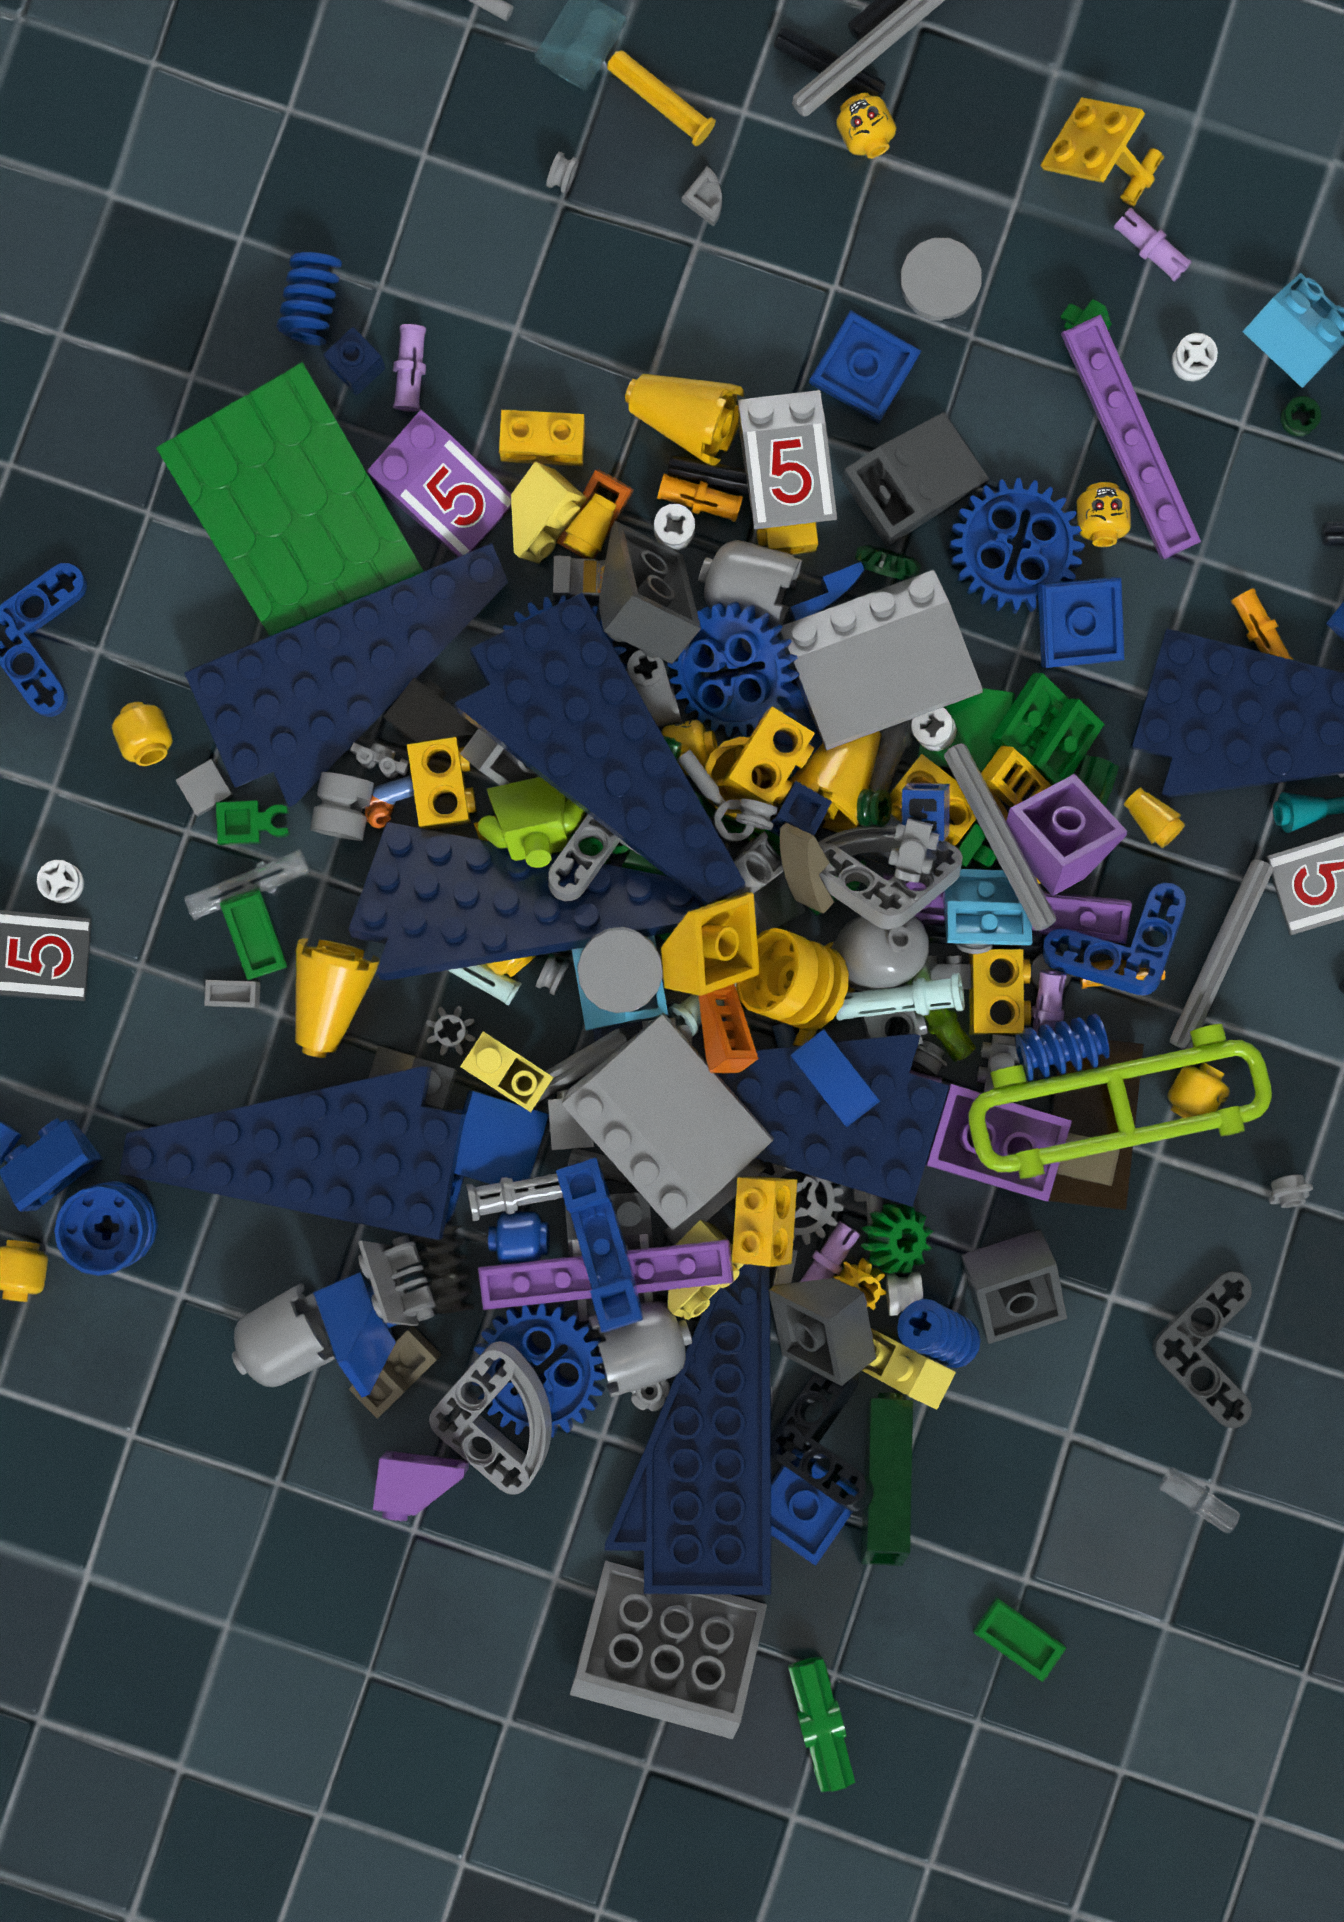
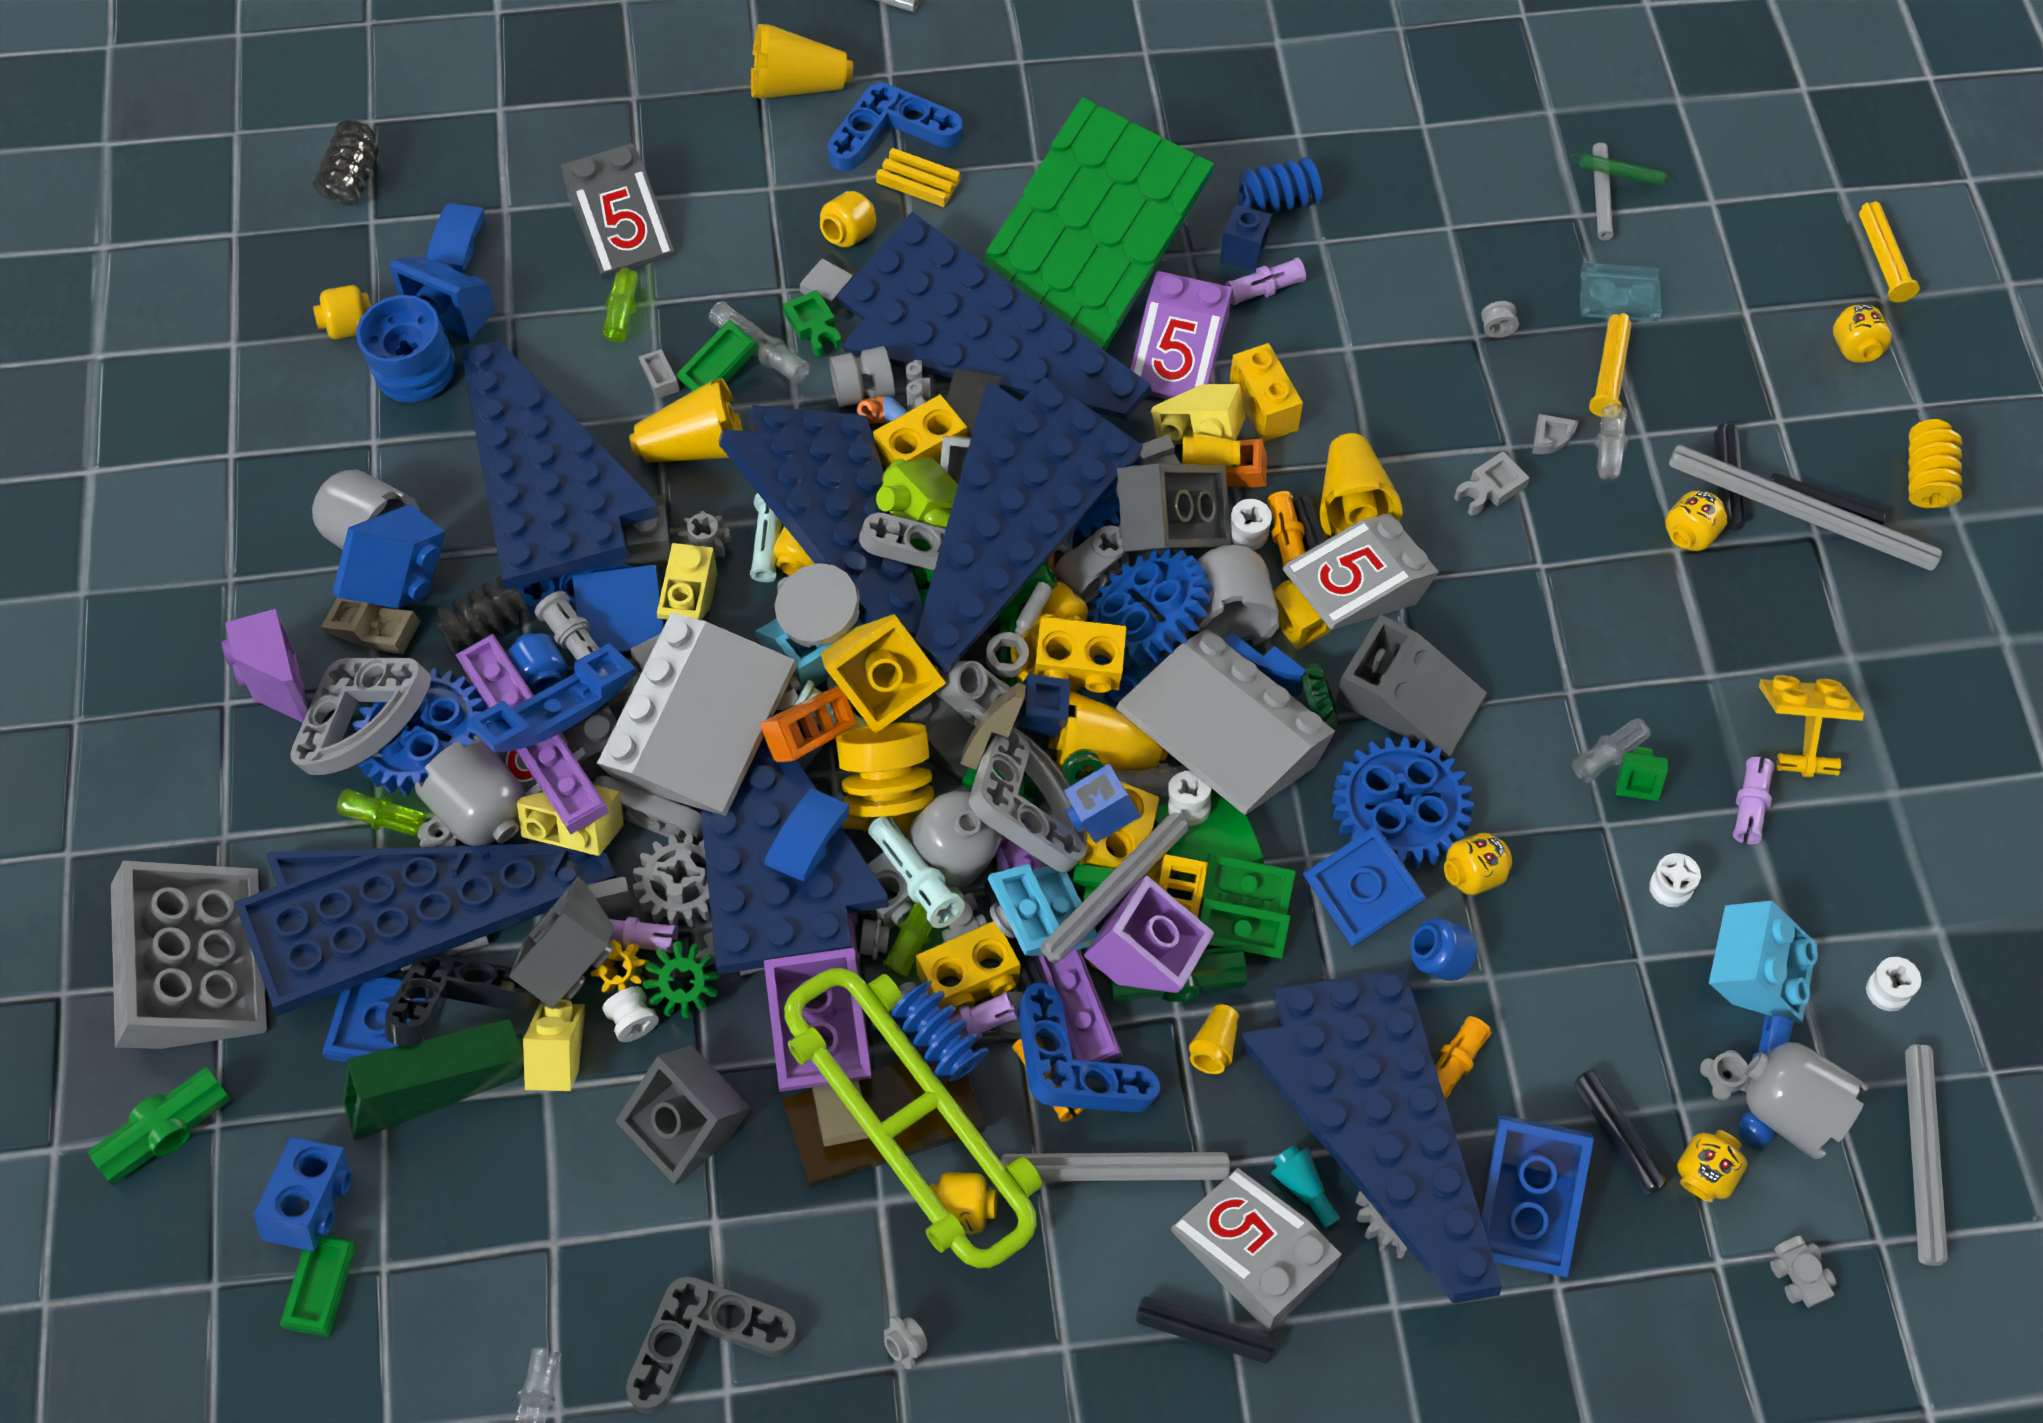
camera: 70 degrees right, 25 degrees down
white wheel [37,860,84,904] -> none
light grey hinge [358,1235,436,1326] -> none
yellow brick [732,1176,797,1267] -> none
light grey bush [736,799,778,830] -> none
blue tile [809,310,921,424] -> none
light grey piece [888,818,940,883] -> none
blue piece [897,1299,981,1368] -> none
light grey tile [900,238,981,321] -> none
medium lavender tile [1060,314,1201,560] -> none
dark green bush [1281,396,1321,436] -> none
none -> blue brick [253,1136,353,1252]
none -> clear neon green axle [336,788,425,836]
none -> clear neon green axle [602,267,639,342]
none -> yellow tile [876,148,960,207]
none -> blue head [1410,918,1477,981]
none -> light grey plate [1454,451,1530,516]
none -> clear axle [1572,718,1651,783]
none -> clear axle [1595,404,1628,479]

